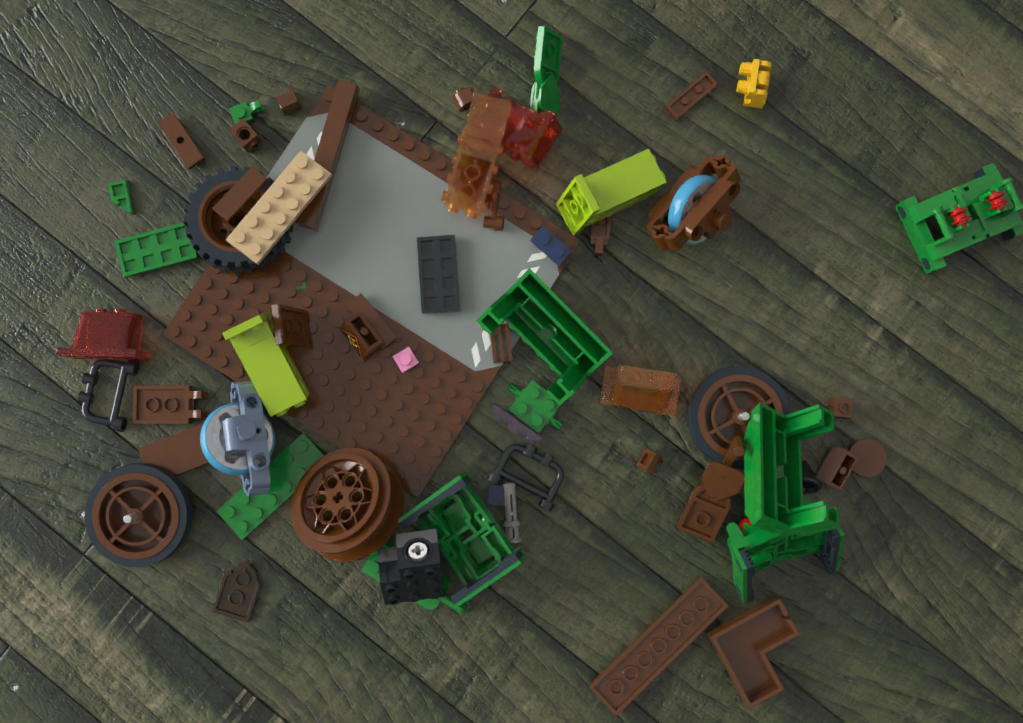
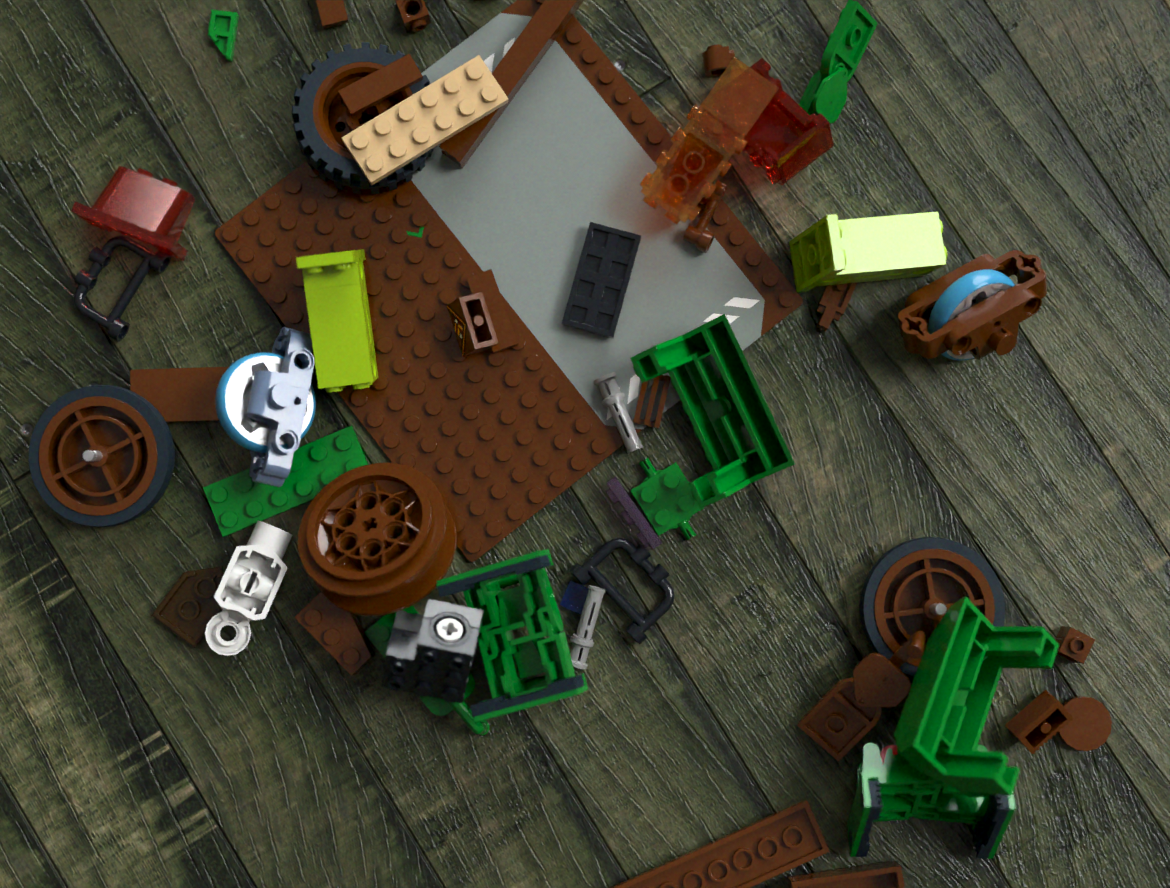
camera: 20 degrees right, 0 degrees up
green plate [114,223,199,278] -> none
reddish brown tile [132,385,207,424] -> none
reddish brown tile [271,304,311,349] -> none
bright pink plate [392,347,419,373] -> none
dark blue brick [530,226,572,267] -> none
clear orange windscreen [599,364,681,416] -> none
reddish brown tile [636,448,663,474] -> none
reddish brown tile [664,70,719,122] -> none
yellow hips [736,59,772,109] -> none
black hat [802,461,822,494] -> none
none -> white brick [205,521,293,656]
none -> reddish brown wedge [294,592,375,676]
none -> light grey pin [593,372,643,453]

